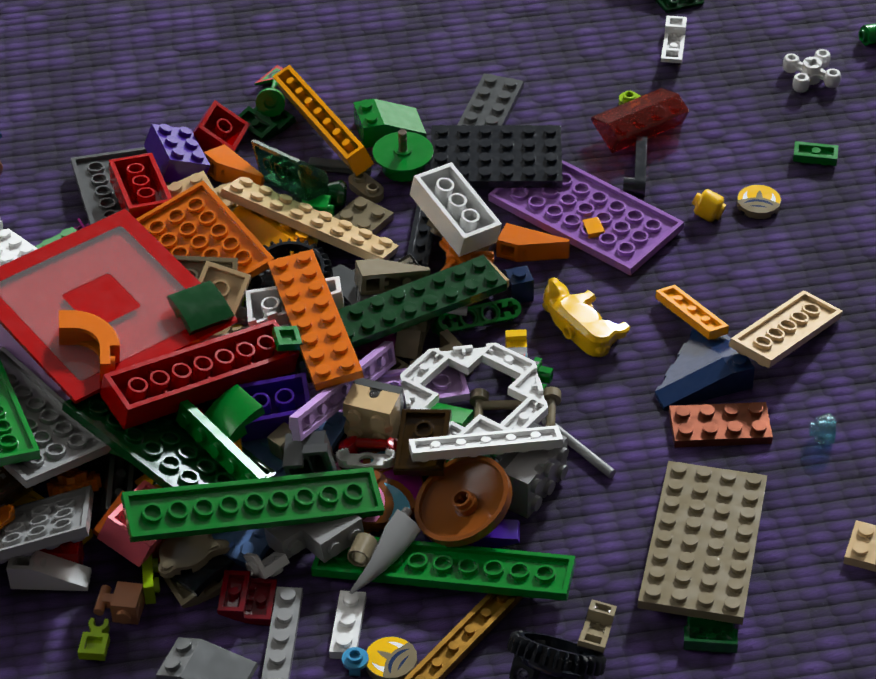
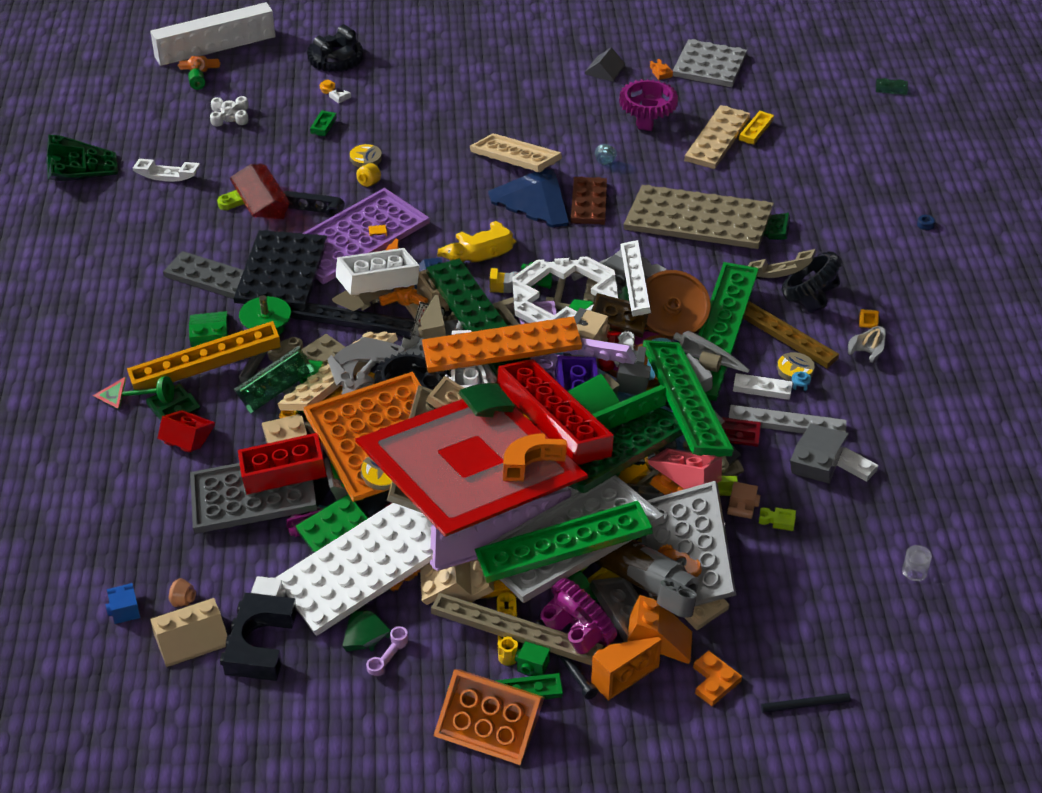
camera: 85 degrees left, 0 degrees up
dark purple brick [144,124,210,183] -> none
orange slope [204,144,264,186] -> none
green plate [272,326,303,351] -> none
light orange plate [655,285,729,340] -> none
none -> light grey piece [327,337,404,394]

